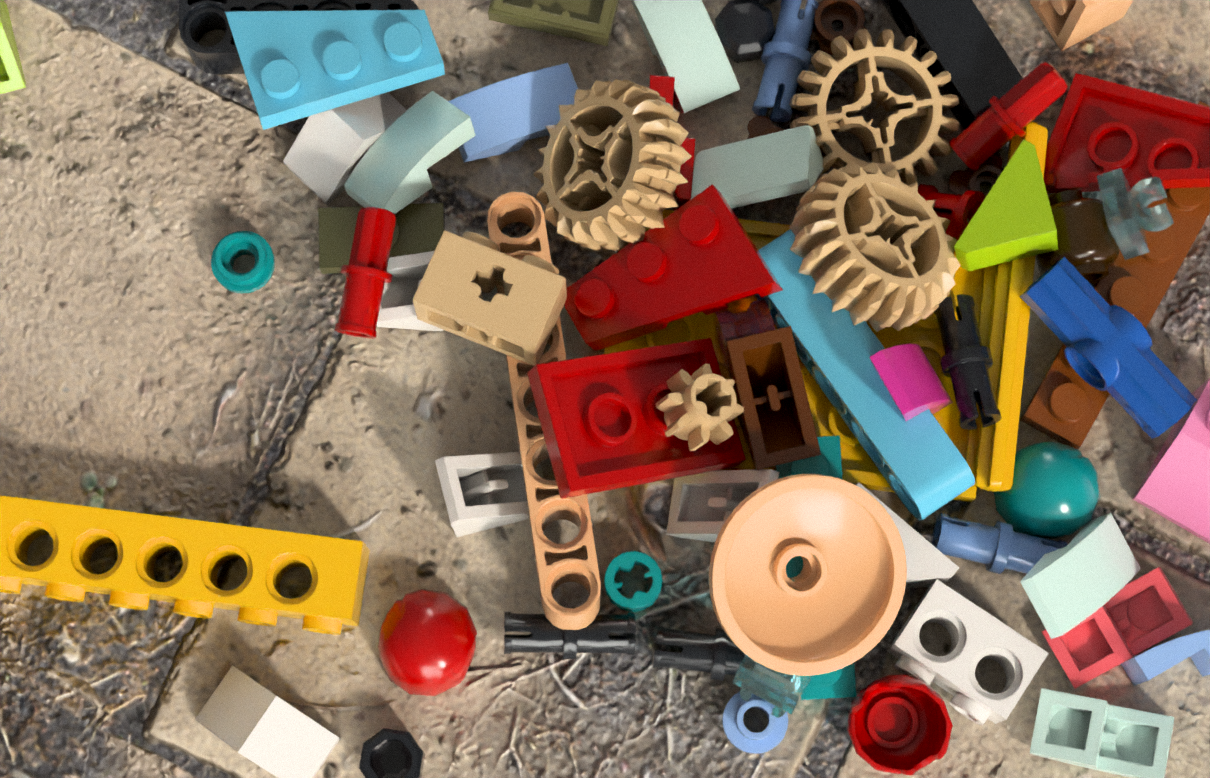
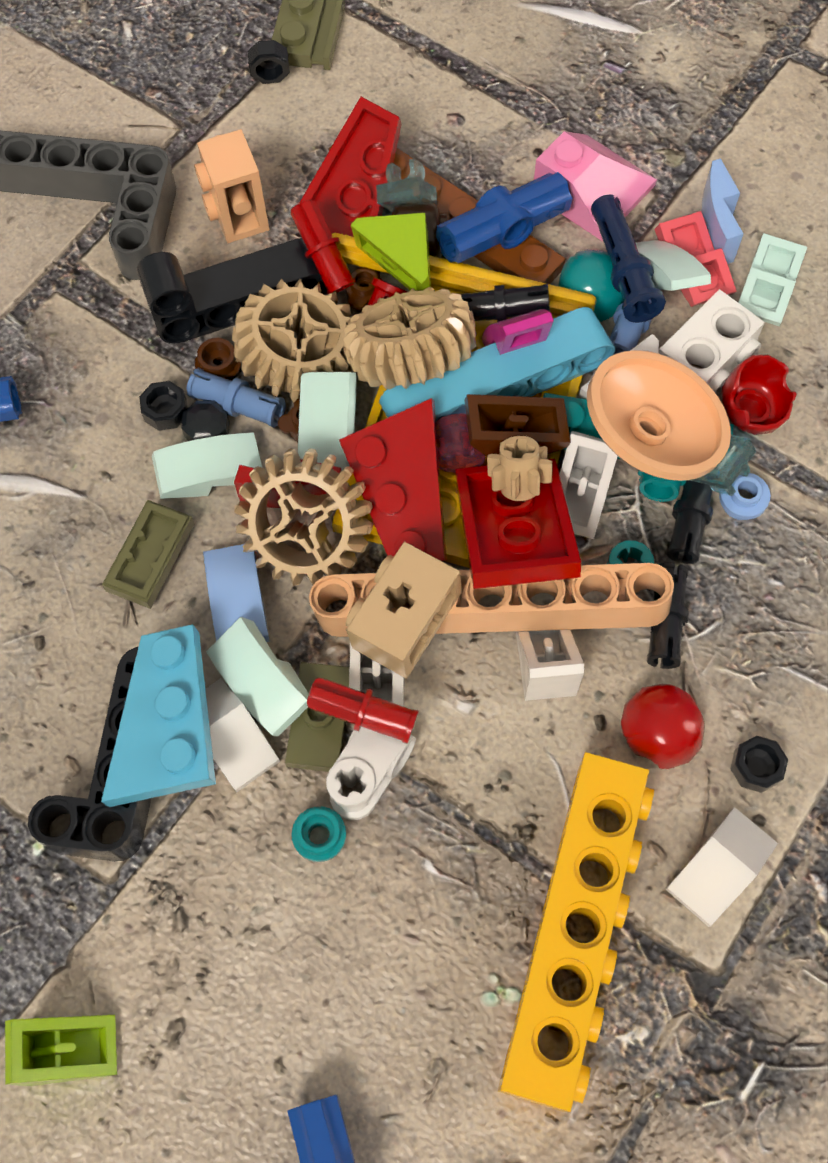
camera: 80 degrees left, 10 degrees down
none -> white piece [326,727,416,820]
none -> dark blue pin [591,194,666,323]

